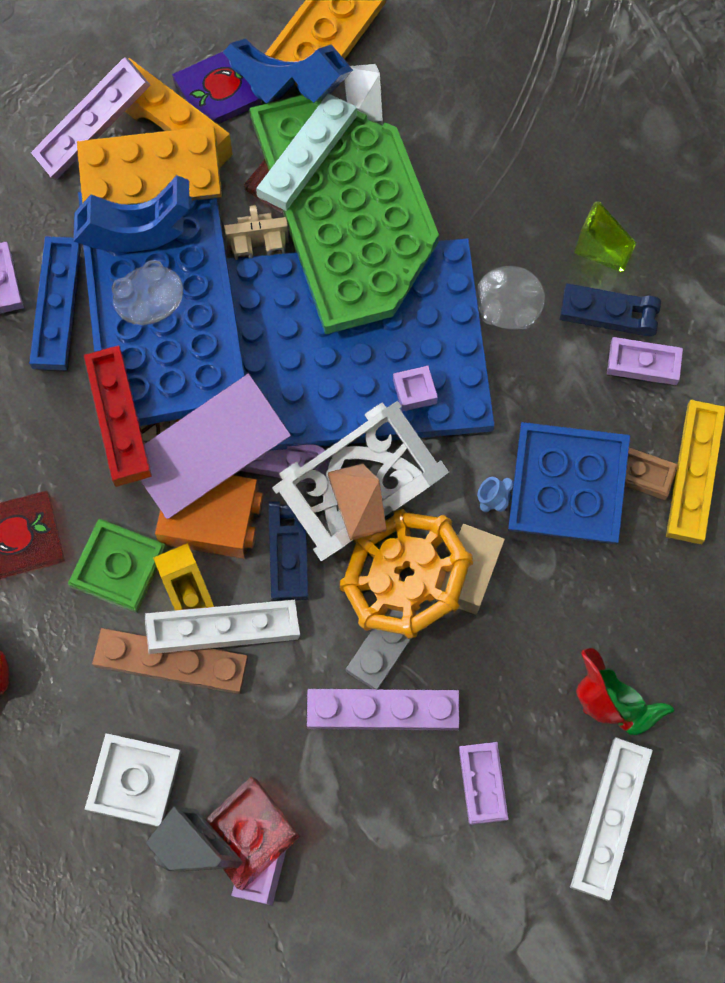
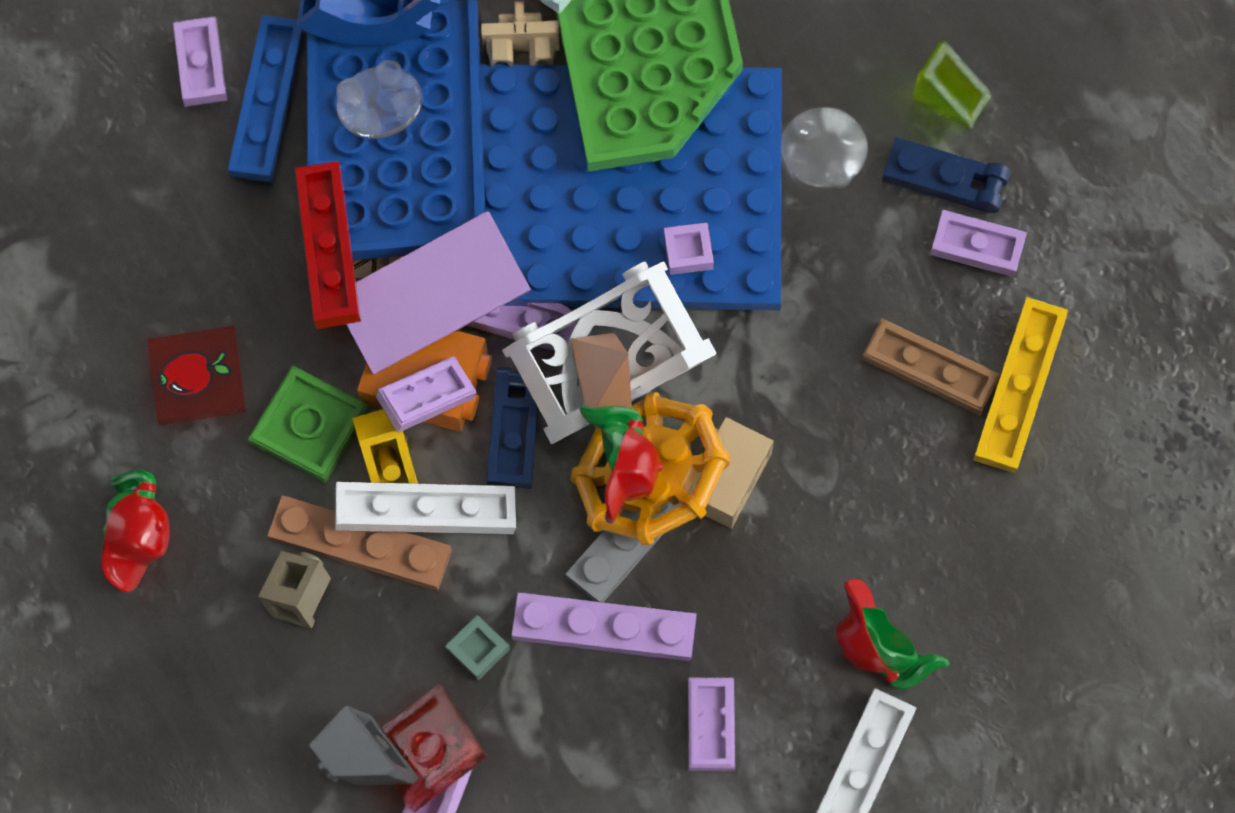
camera: 10 degrees right, 0 degrees up
white plate [85,733,182,827] -> none
medium blue plate [477,477,514,512] -> none
blue plate [508,422,630,545] -> none
none -> dark tan brick [258,551,331,629]
none -> lavender plate [376,356,477,433]
none -> sand green tile [445,615,510,681]
none -> red hair [580,405,664,524]

